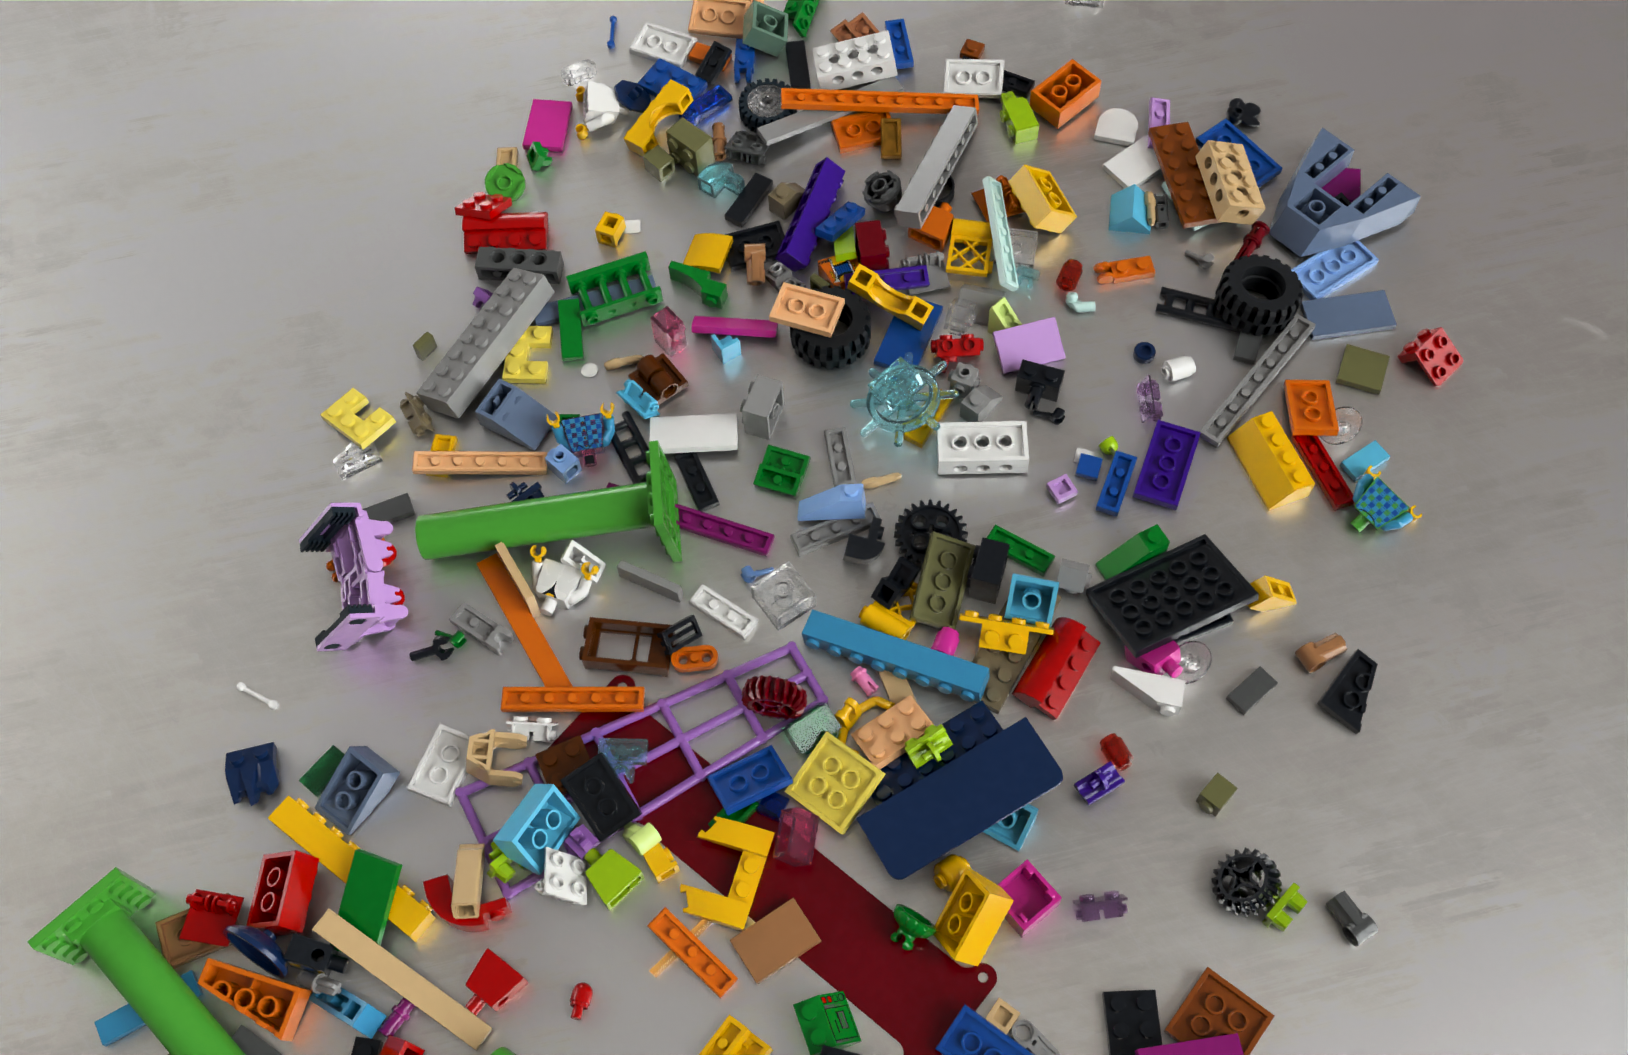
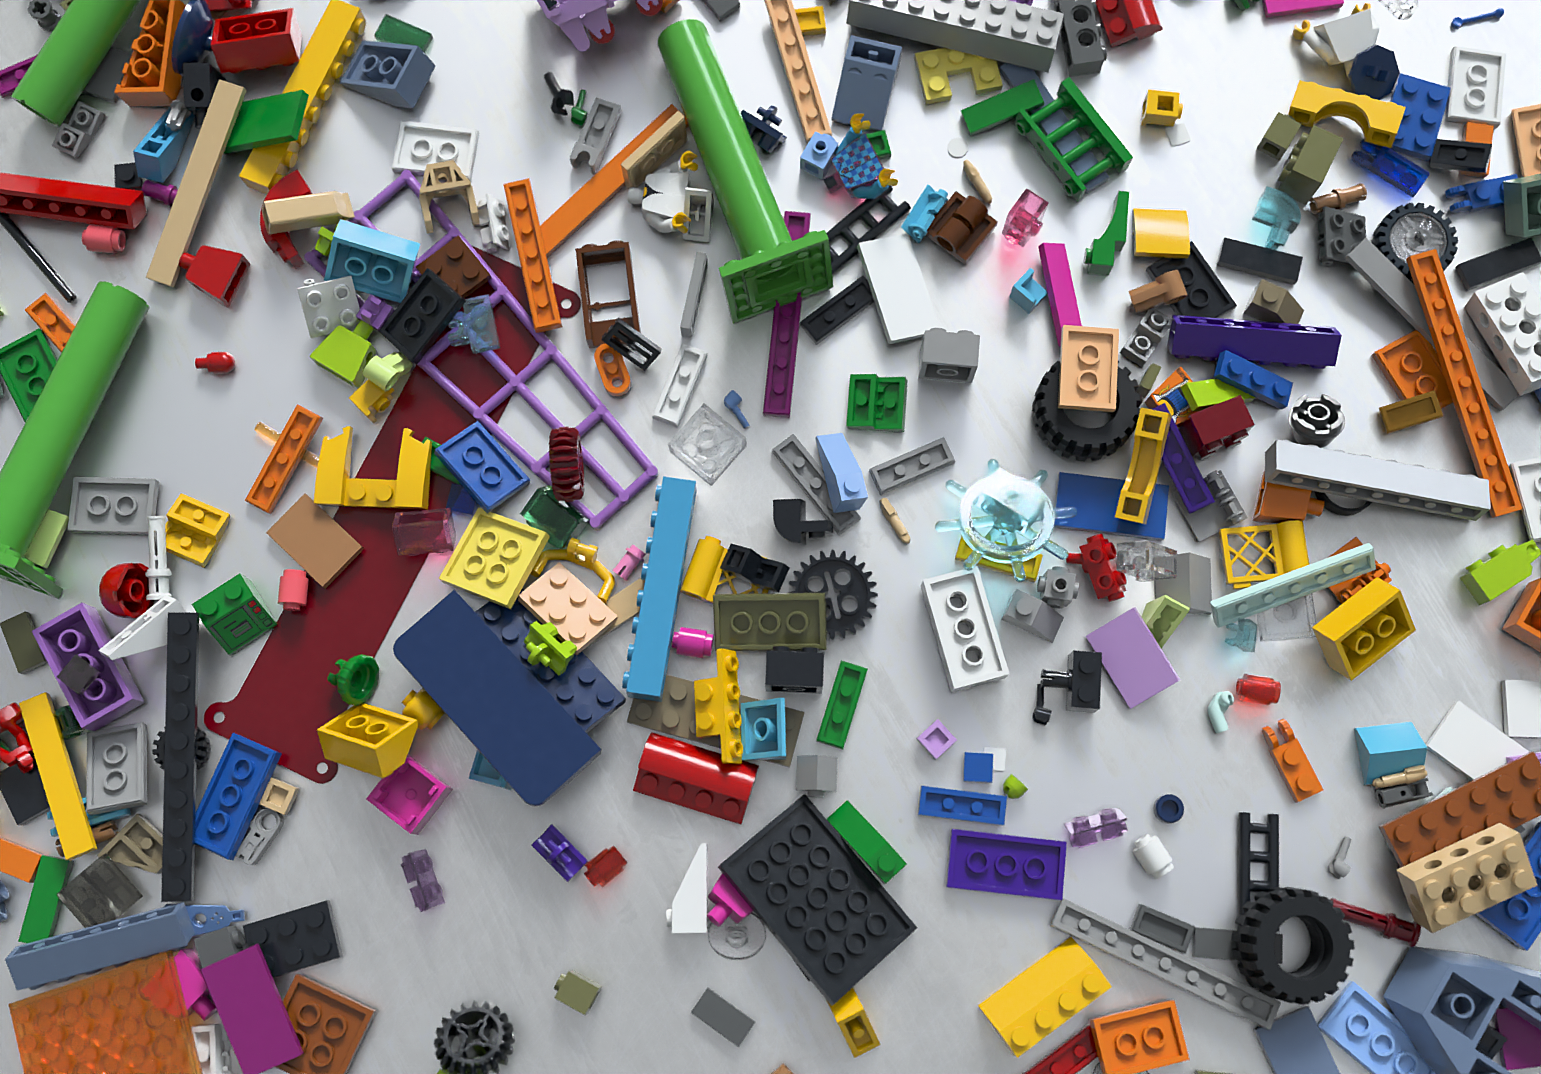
camera: 75 degrees right, 15 degrees up
none -> coral brick [278,569,309,611]
none -> dark grey tile [1130,904,1195,954]

